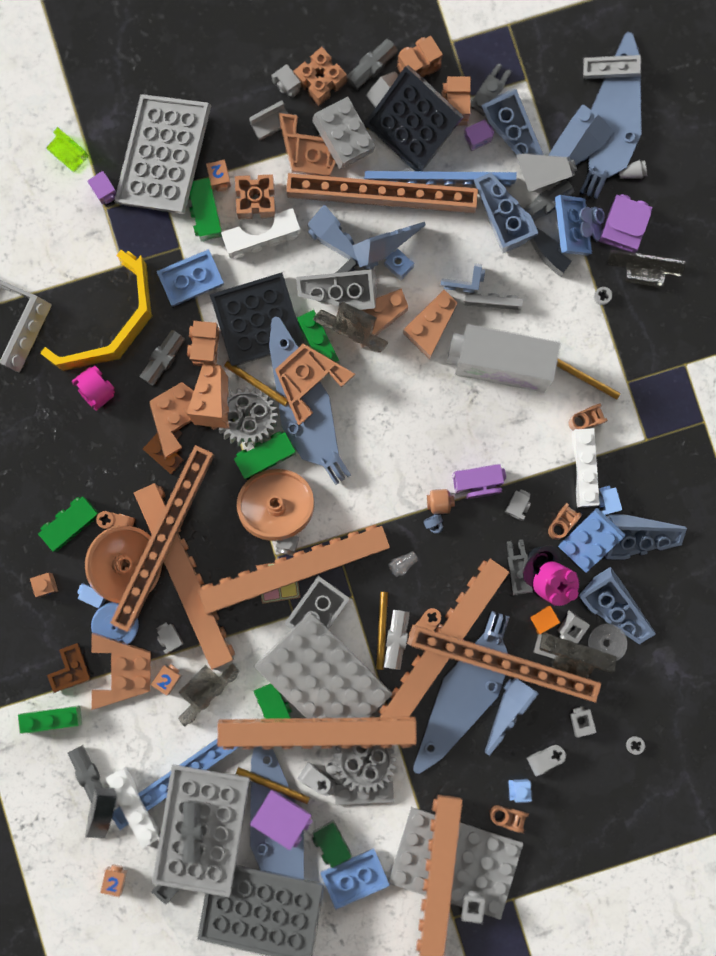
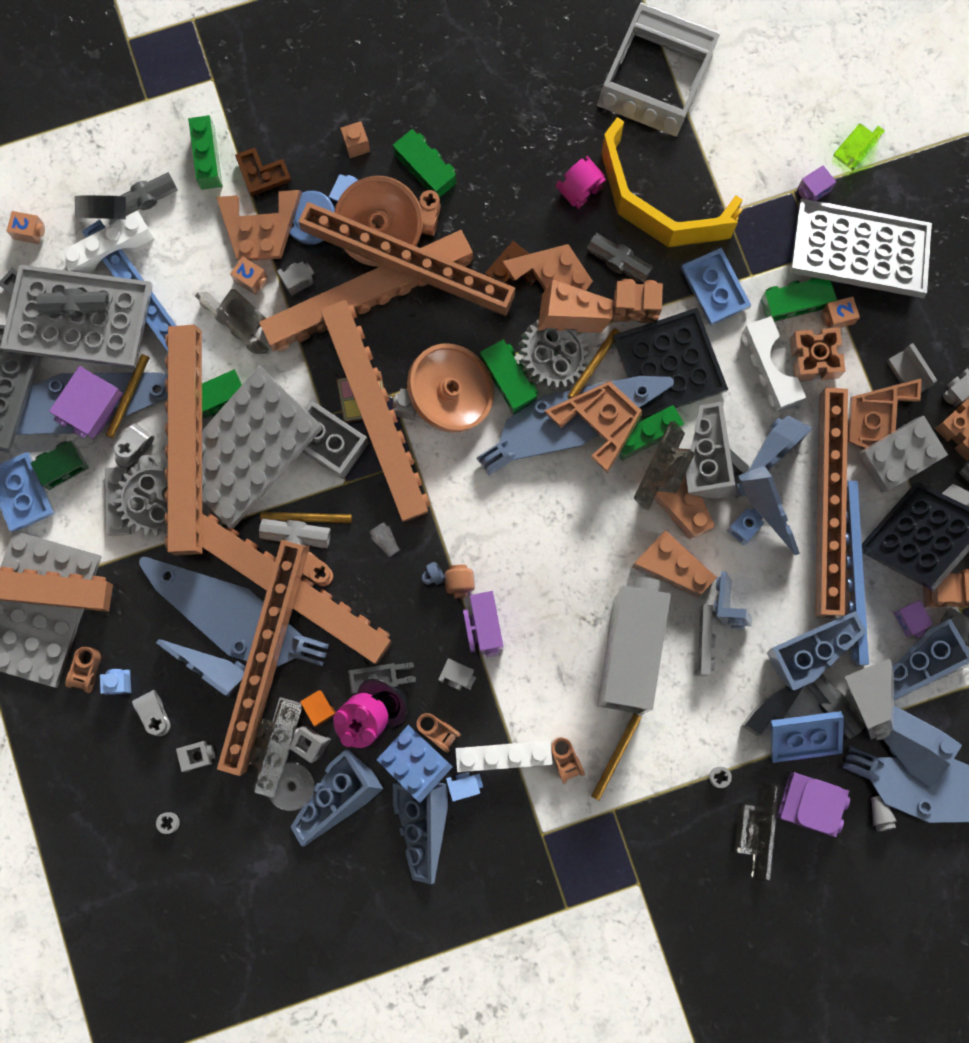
camera: 90 degrees right, 5 degrees down
sand blue plate [579,207,604,241] -> none

